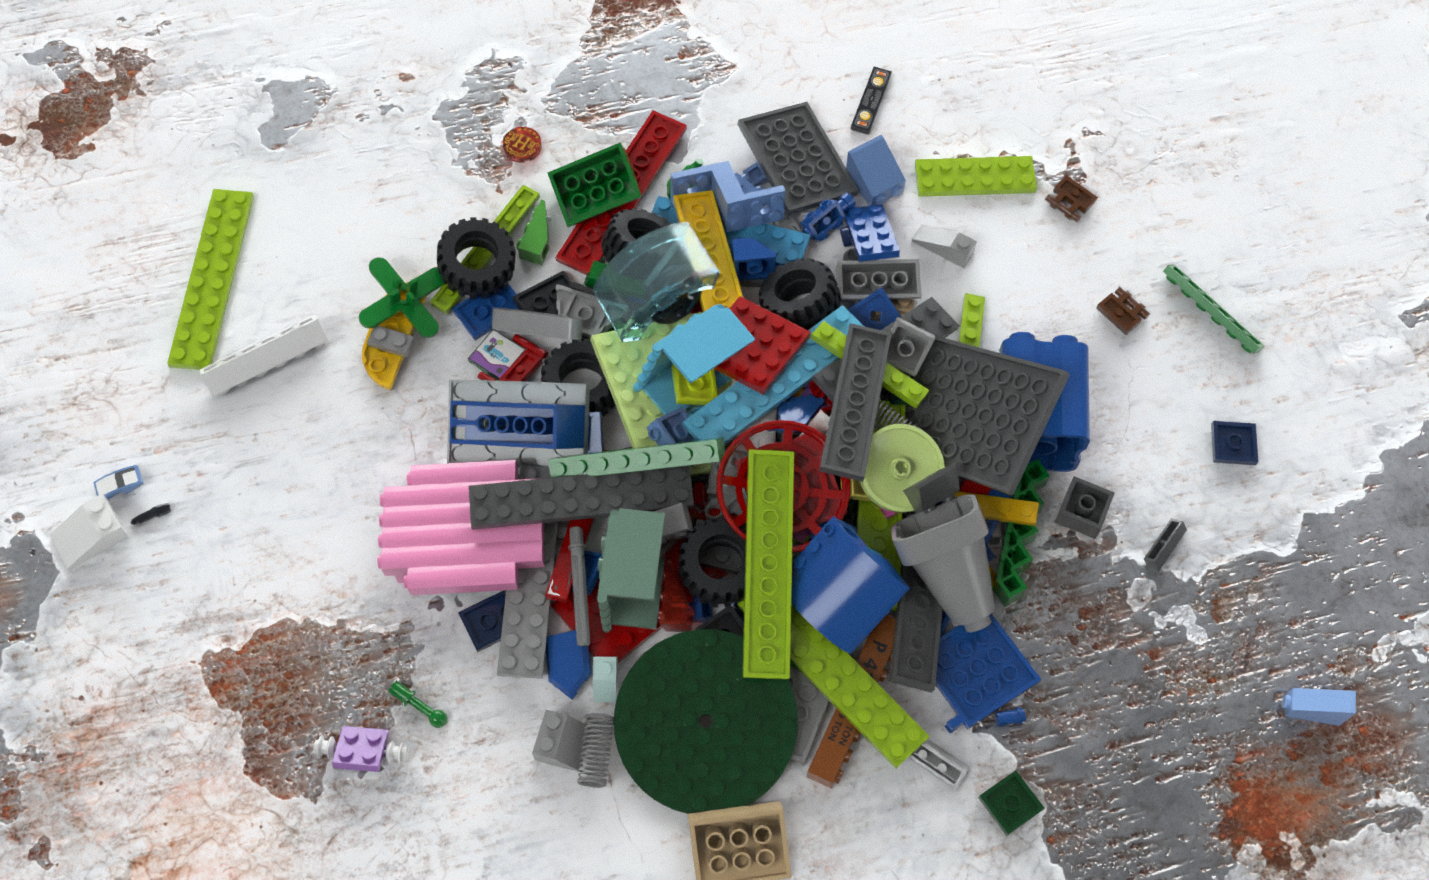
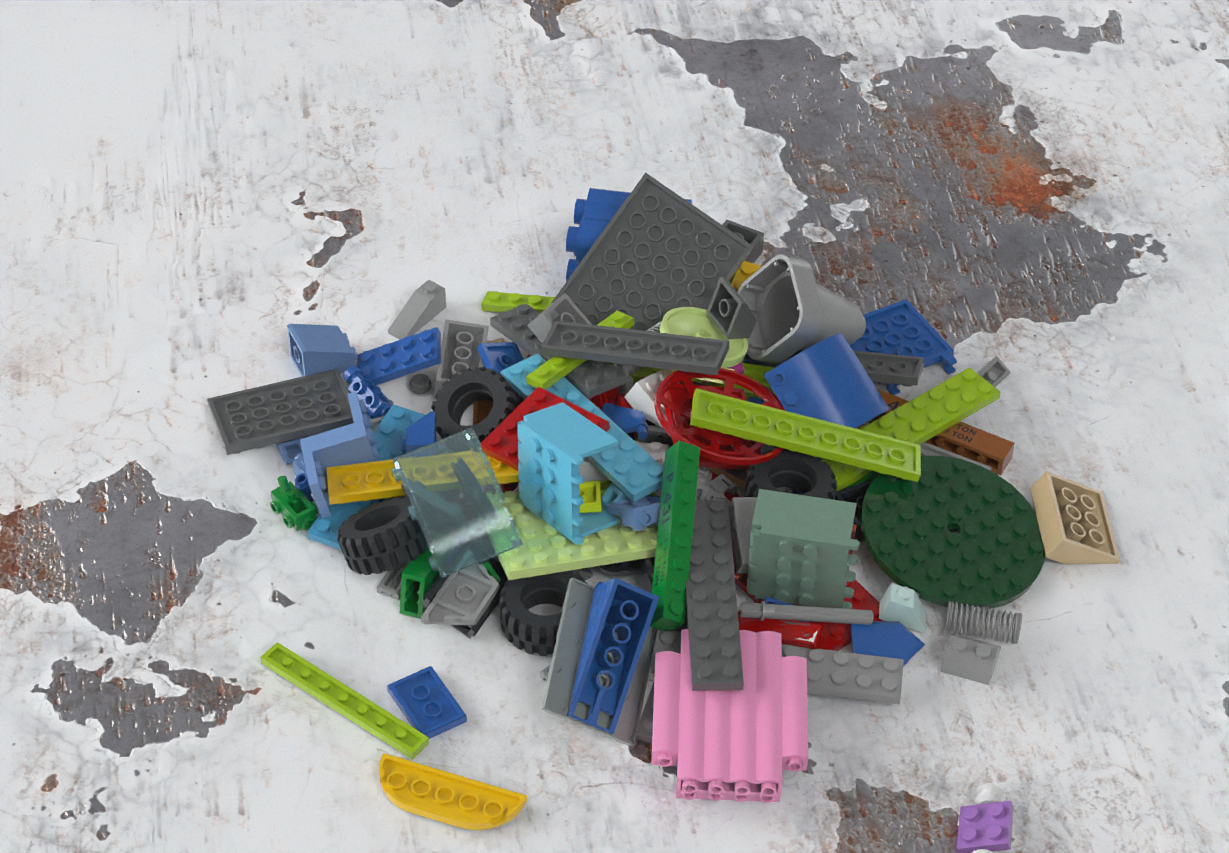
camera: 85 degrees left, 20 degrees down
green piece [359,257,444,338] -> none
light grey plate [367,326,415,358] -> none
green pin [388,680,447,728] -> none
black tyre [437,217,516,299] -> none
dark blue tile [458,590,506,652] -> none
tile [468,329,526,381] -> none
red plate [477,334,548,382] -> none
light grey beam [492,308,583,340] -> none
clear red tile [503,126,542,163] -> none
black tile [512,270,575,315] -> none
bright green slope [516,200,550,266] -> none
green slope [547,142,642,228] -> none
red plate [555,110,687,276] -> none
dark blue tile [840,226,852,247] -> none
tile [850,66,892,135] -> none
lime plate [915,156,1037,197] -> none
dark green plate [978,770,1045,836] -> none
blue pin [996,707,1026,727] -> none
reddish brown plate [1045,175,1098,222] -> none
reddish brown plate [1096,287,1150,335] -> none
dark grey piece [1144,518,1187,575] -> none
green plate [1163,264,1265,354] -> none
dark blue plate [1211,421,1258,465] -> none
light blue slope [1282,688,1356,726] -> none

